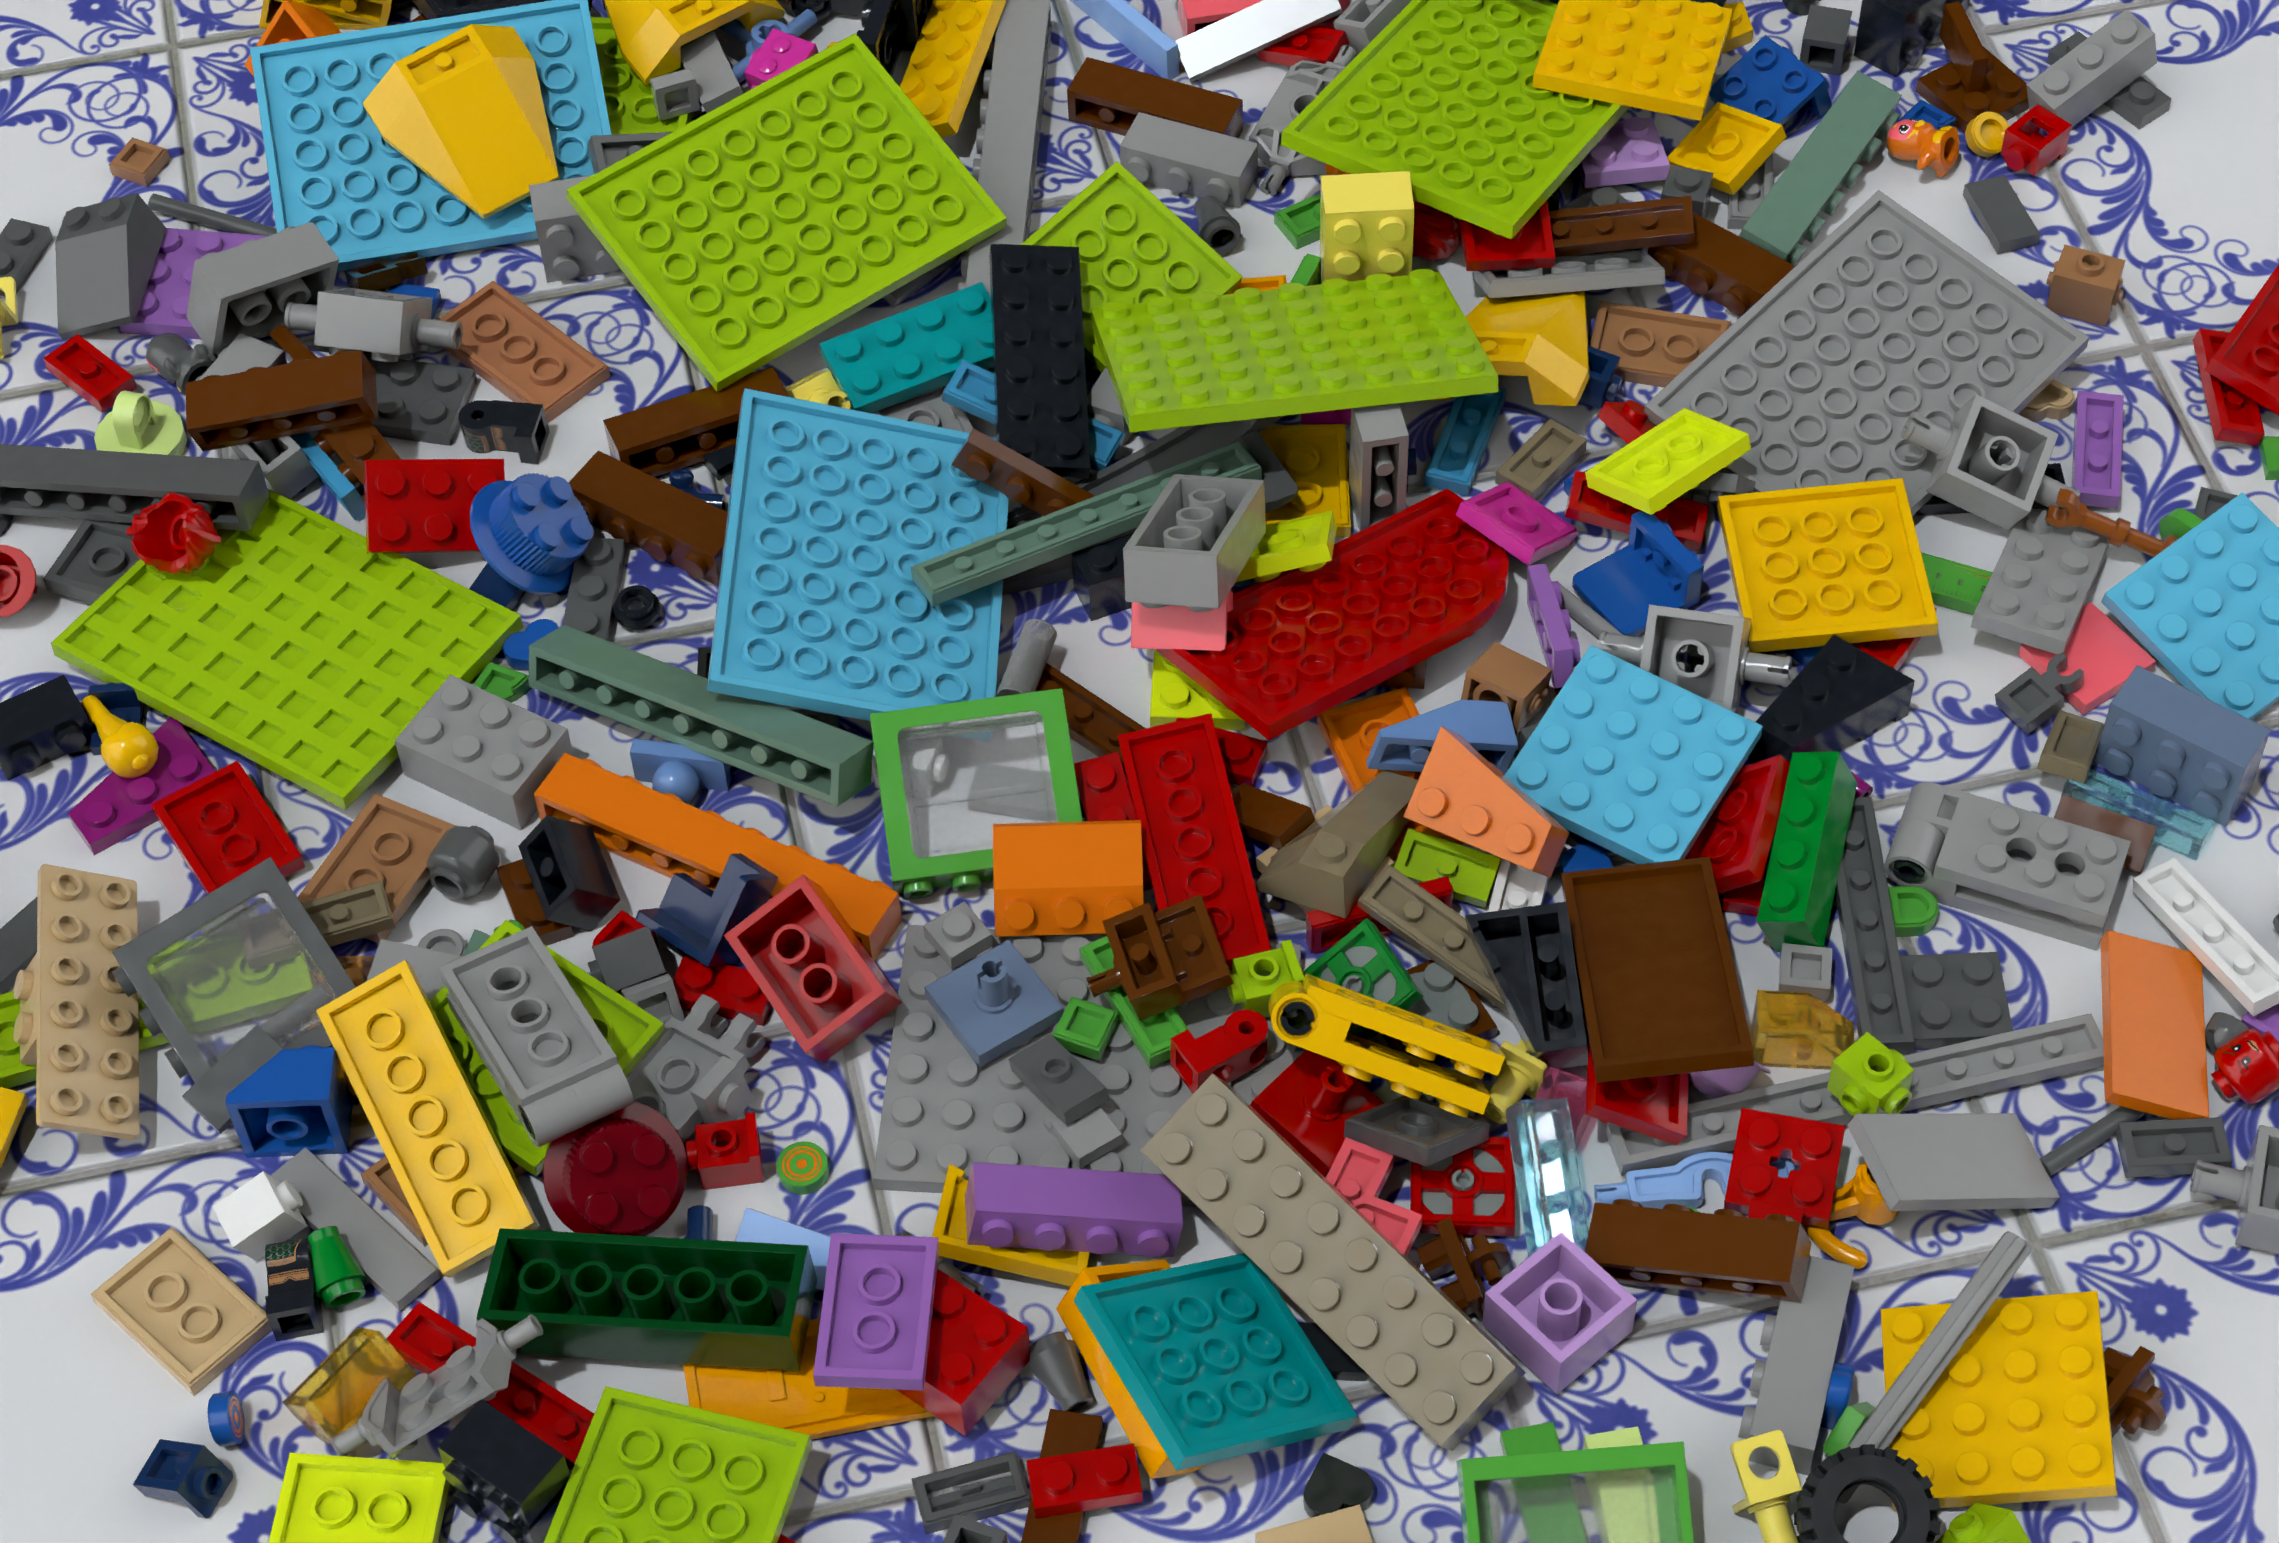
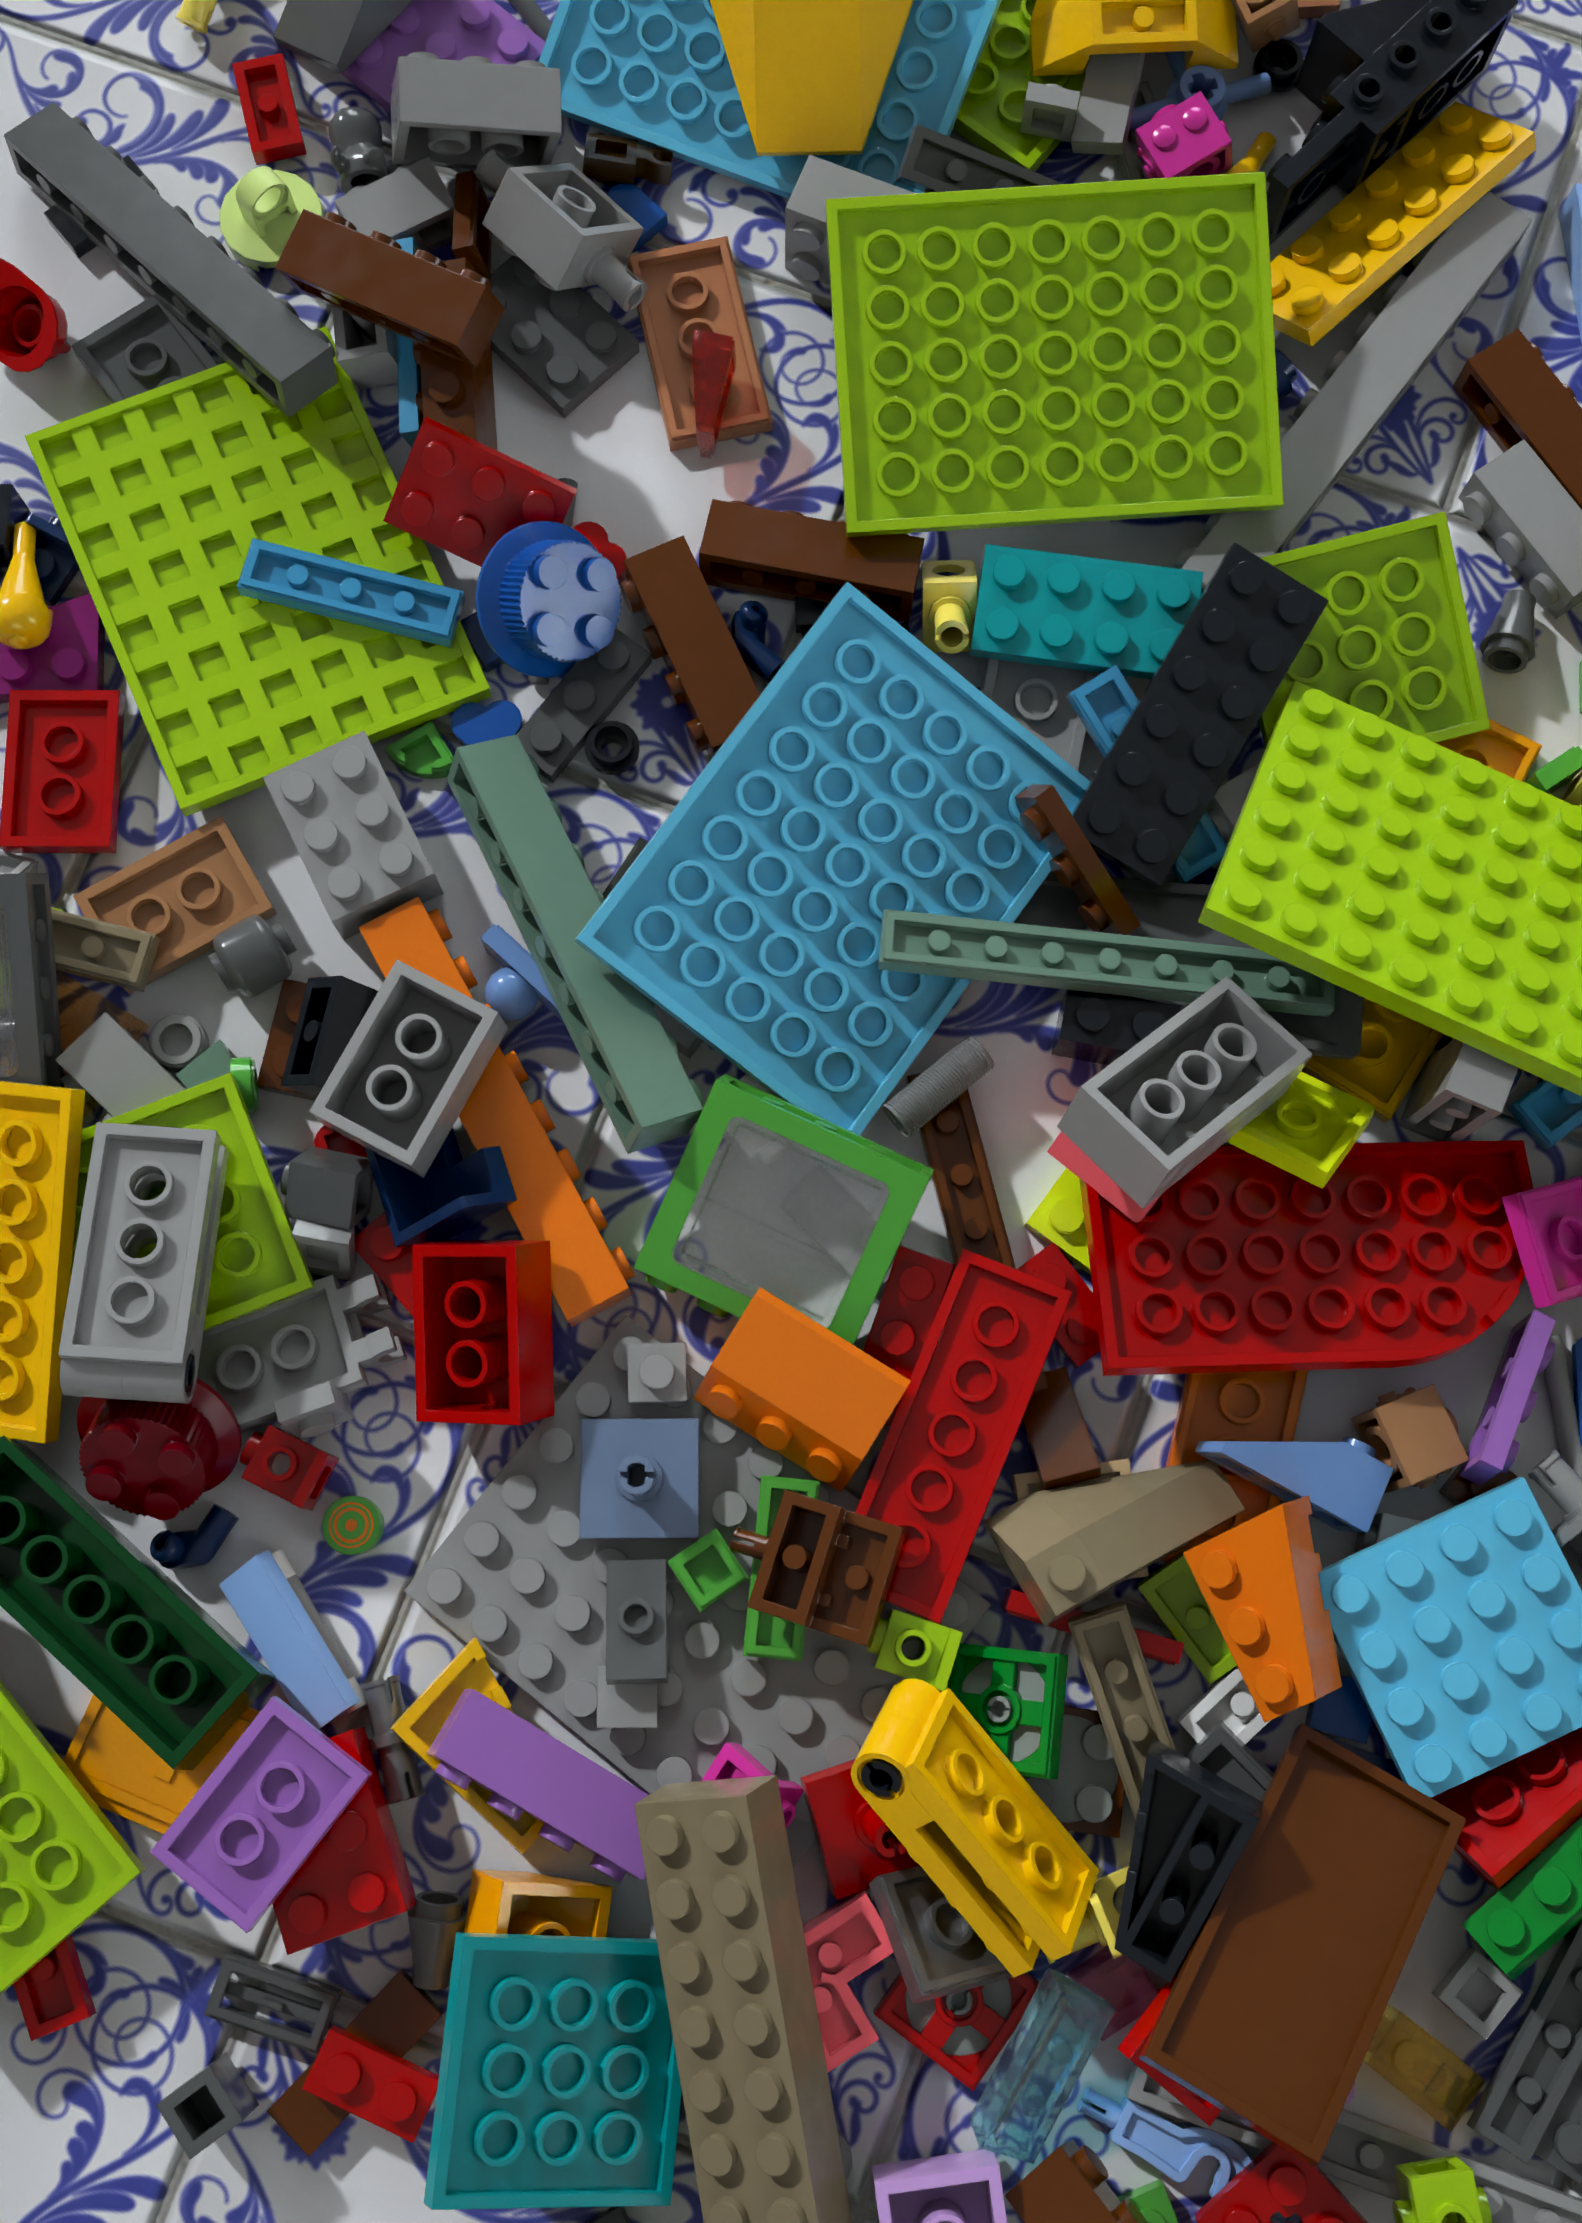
camera: 30 degrees right, 25 degrees up
red hair [126,492,221,575] -> none
black leg [458,400,550,465] -> none
red leg [1170,1010,1268,1093] -> none
reddish brown hips [1416,1217,1511,1322] -> none
none -> dark azure tile [237,538,465,648]
none -> light grey brick [309,960,508,1178]
none -> clear red slope [692,330,736,459]

